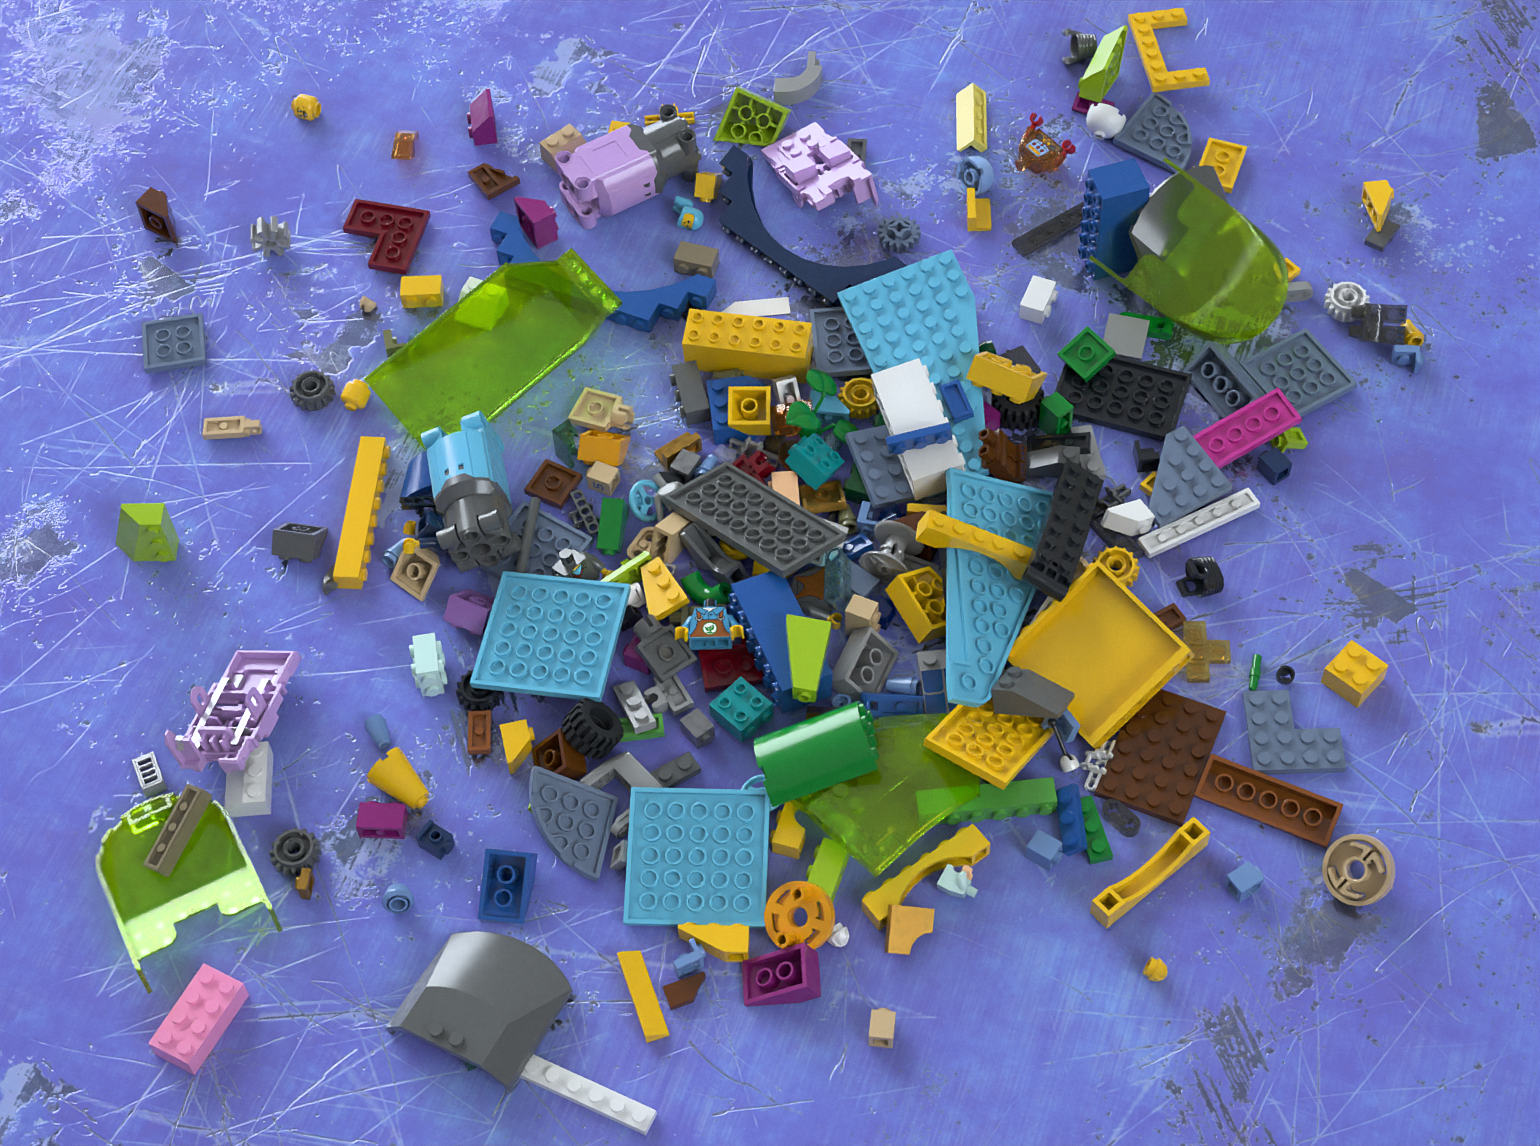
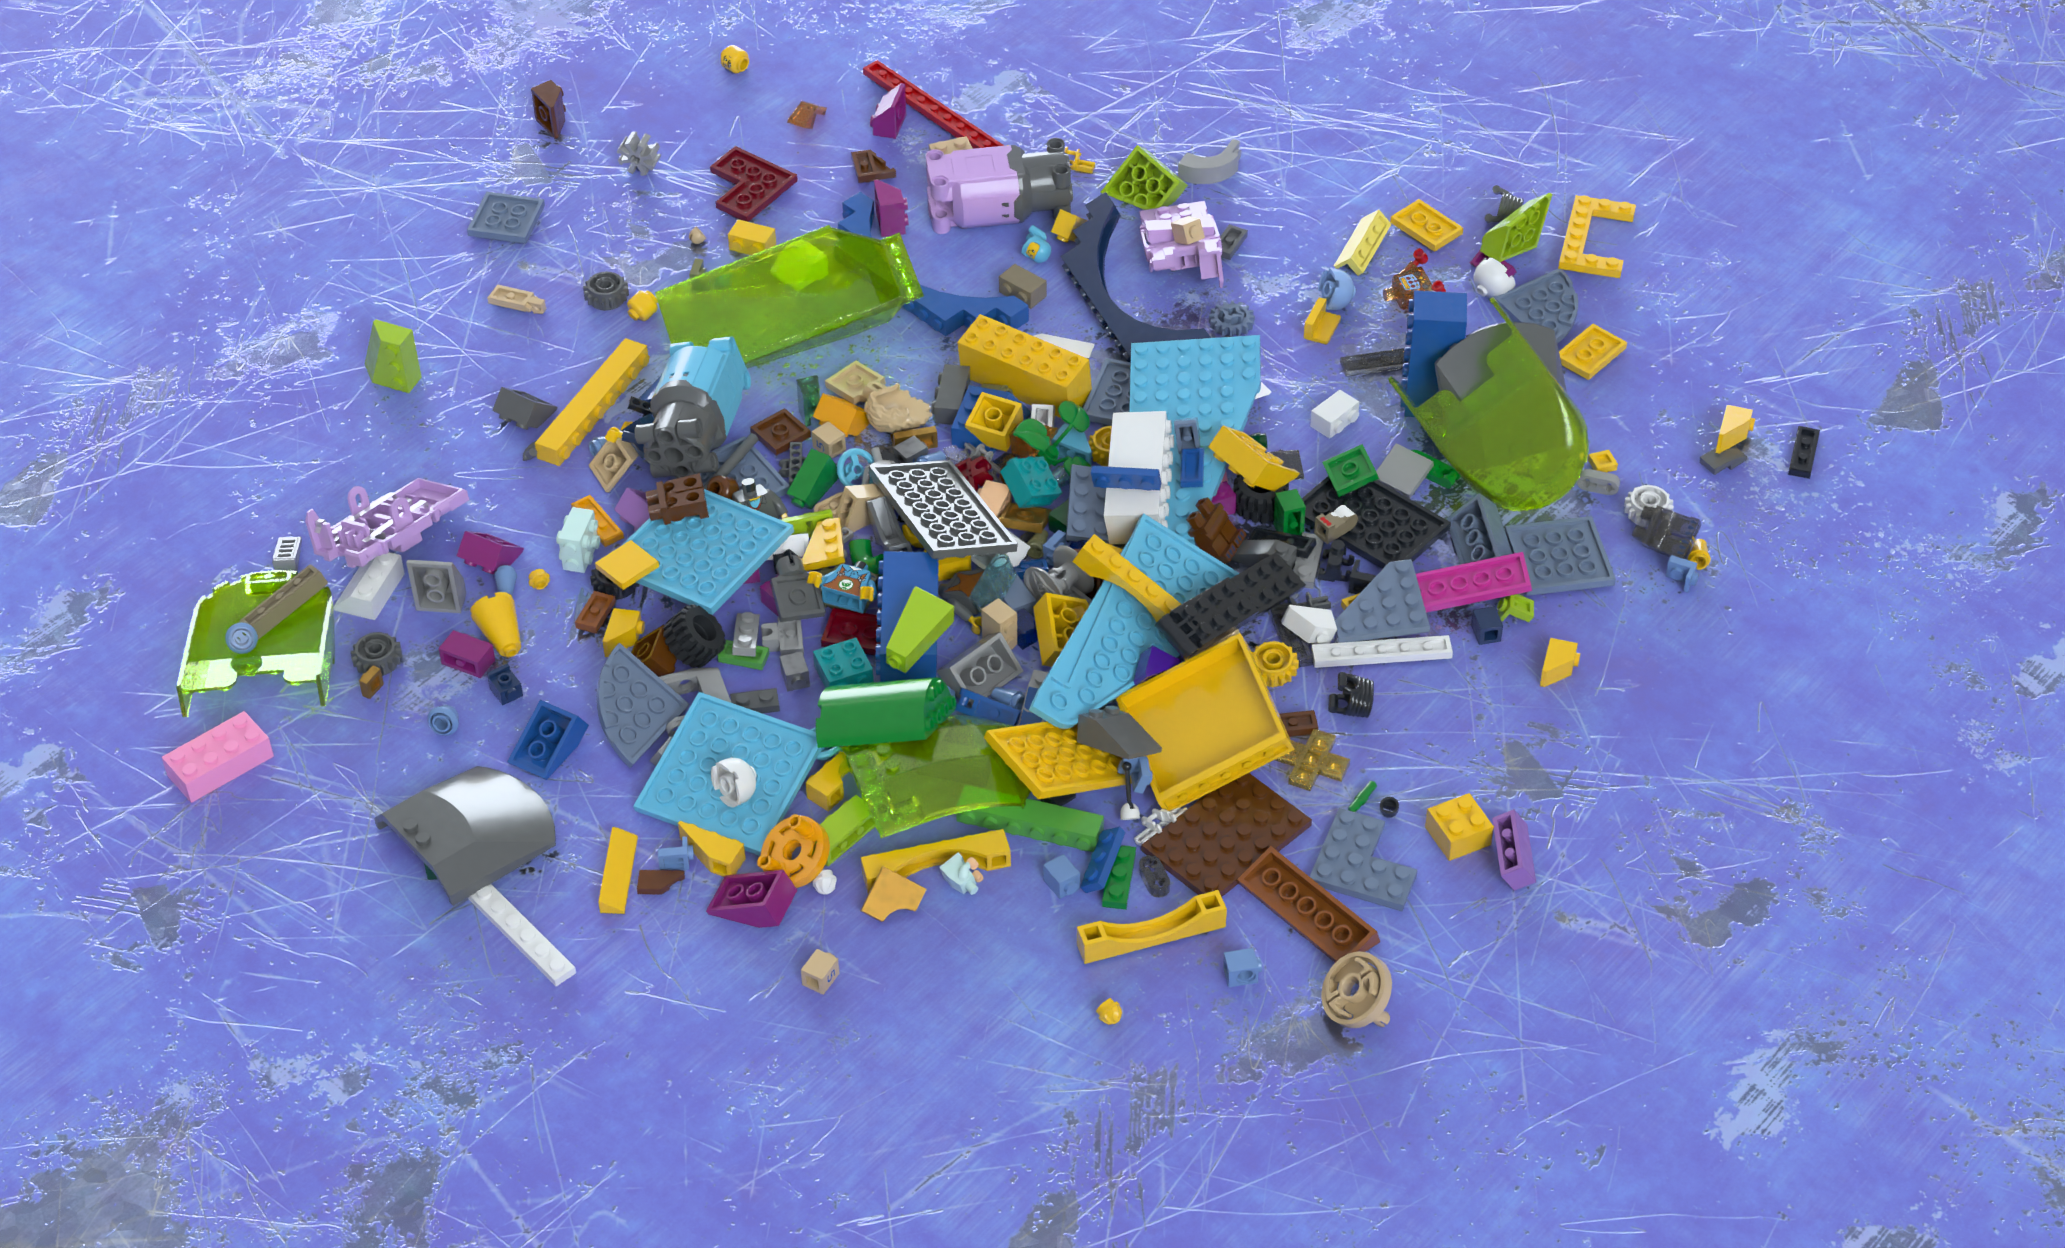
camera: 20 degrees right, 10 degrees down
none -> medium blue cone [225,622,258,654]
none -> light grey slope [407,560,466,613]
none -> magenta slope [457,531,524,574]
none -> yellow plate [528,569,550,590]
none -> light orange tile [571,495,624,547]
none -> yellow tile [595,540,659,590]
none -> reddish brown hips [645,473,709,525]
none -> reddish brown head [706,475,739,500]
none -> white cylinder [711,757,757,808]
none -> red plate [863,60,1005,149]
none -> tan hair [864,383,932,433]
none -> dark purple slope [1133,645,1182,686]
none -> tan brick [1170,216,1205,245]
none -> sand blue slope [1174,417,1200,454]
none -> dark tan leg [1314,505,1358,544]
none -> black piece [1318,540,1355,582]
none -> yellow plate [1390,199,1463,252]
none -> medium lavender brick [1492,809,1536,891]
none -> yellow slope [1540,638,1581,687]
none -> black tile [1788,426,1820,479]

